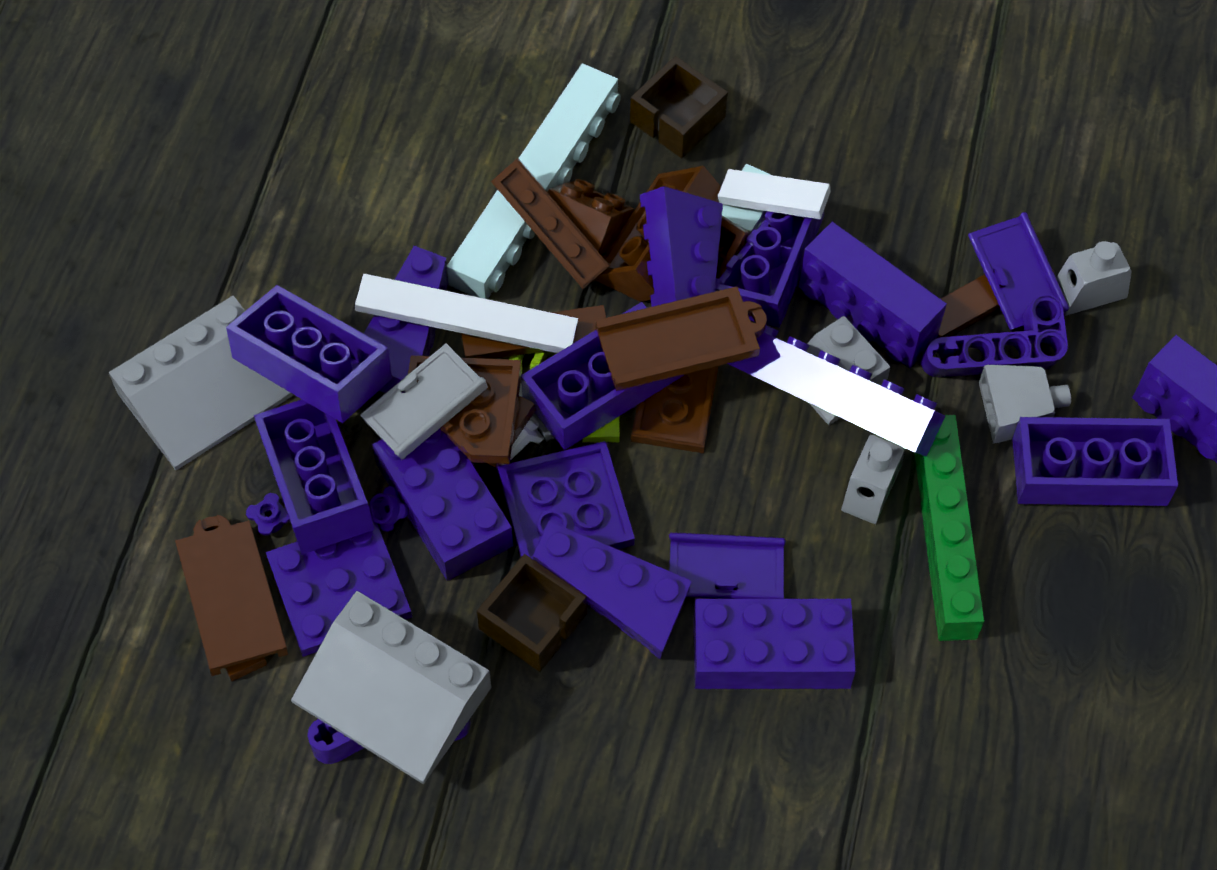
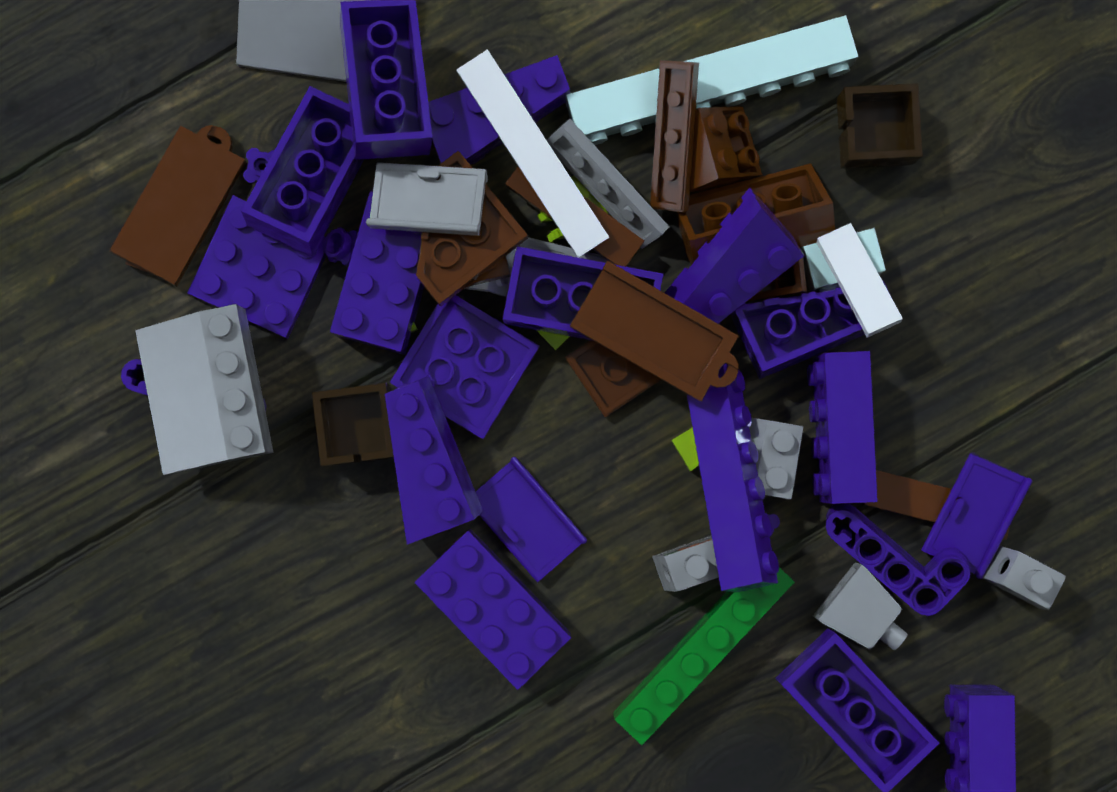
camera: 50 degrees right, 25 degrees up
none -> light grey plate [547,119,669,249]
none -> lime tile [671,427,699,471]

